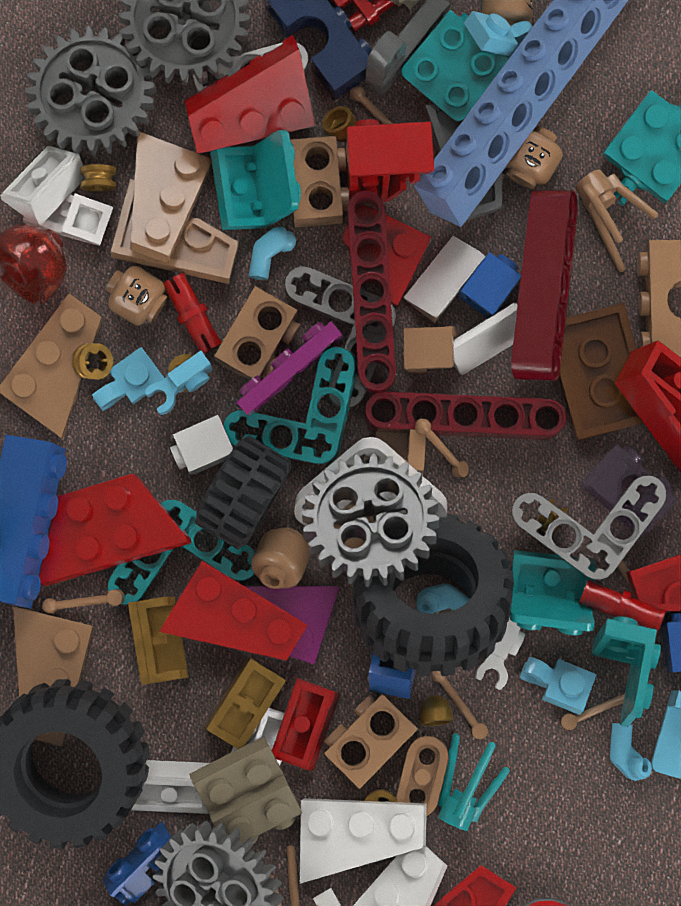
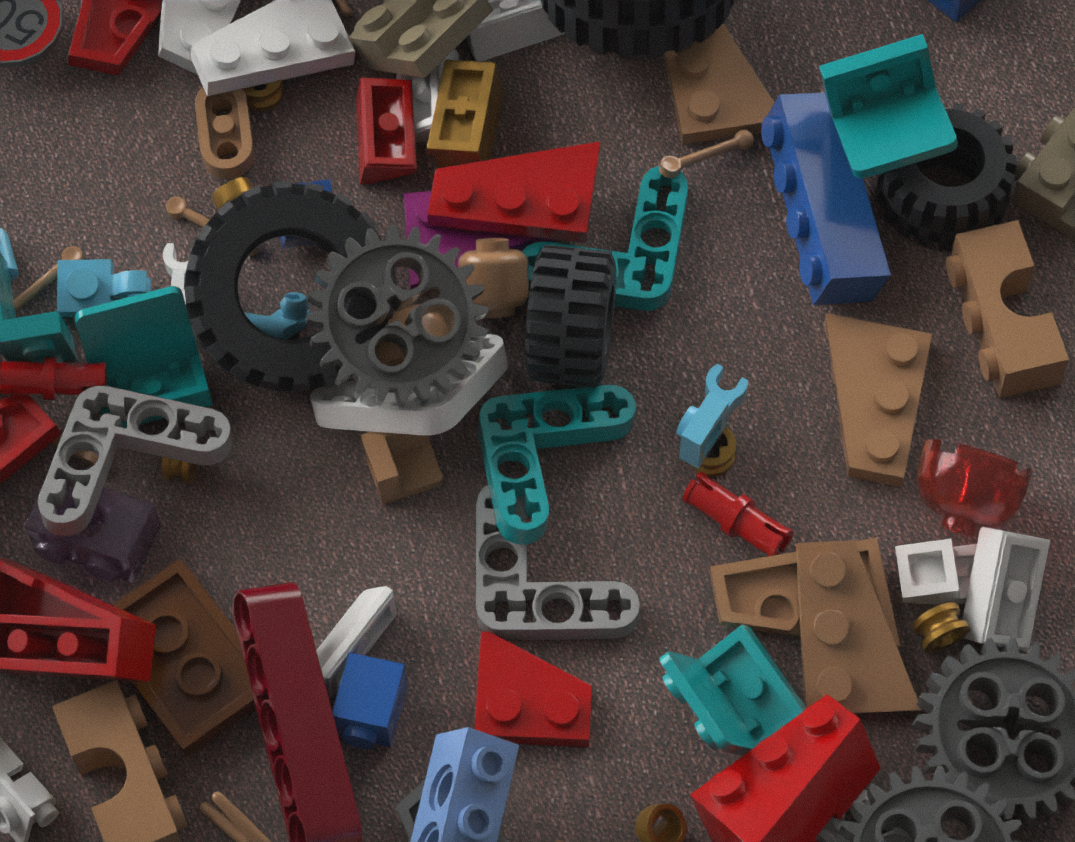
camera: 165 degrees right, 20 degrees down
red wing [39,473,191,586] -> none
pearl gold bush [72,343,113,380] -> none
medium azure plate [92,347,164,412] -> none
medium nougat head [105,266,168,326] -> none
pearl gold hinge [128,596,189,685] -> none
white brick [170,415,233,476] -> none
medium nougat brick [214,286,301,381] -> none
magenta wing [236,321,344,416] -> none
medium azure arm [249,227,296,280] -> none
medium nougat brick [290,136,349,228] -> none
medium nougat brick [324,694,418,789] -> none
red wedge [346,119,435,202] -> none
dark red beam [348,190,396,394] -> none
dark red beam [364,392,566,440] -> none
white slope [403,236,486,323] -> none
medium nougat panel [404,326,458,374] -> none
medium nougat hinge [415,418,469,477] -> none
teal plant [437,733,510,831] -> none

